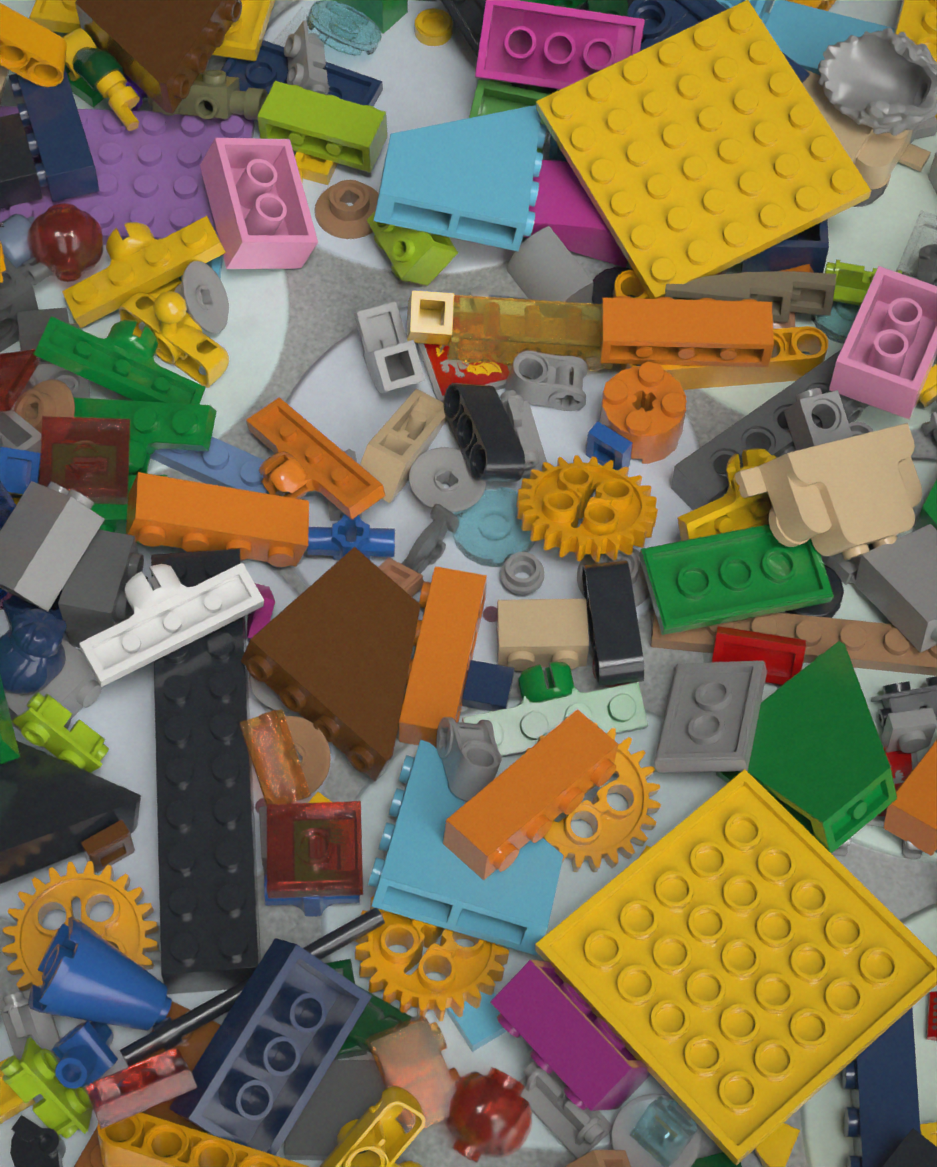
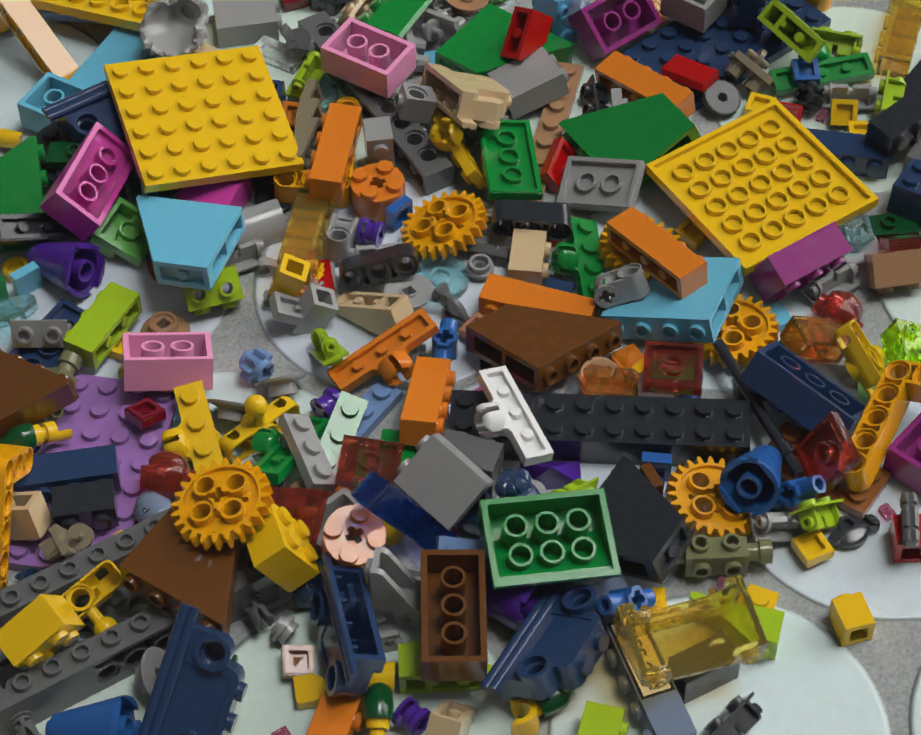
camera: 80 degrees left, 10 degrees down
none -> medium azure tile [9,261,44,299]
none -> dark purple cone [27,242,105,298]
none -> dark red tile [124,397,166,430]
none -> light grey hinge [224,238,266,274]
none -> medium blue gear [239,347,274,383]
none -> light grey piece [254,373,306,399]
none -> light grey plate [278,413,339,492]
none -> lime hinge [309,328,350,366]
none -> dark purple wheel [310,387,340,419]
none -> dark purple wheel [355,217,386,249]
none -> light grey brick [363,116,395,167]
none -> dark grey axle [457,242,511,265]
none -> dark purple slope [520,460,581,489]
none -> orange tile [609,343,644,380]
none -> blue tile [641,452,672,482]

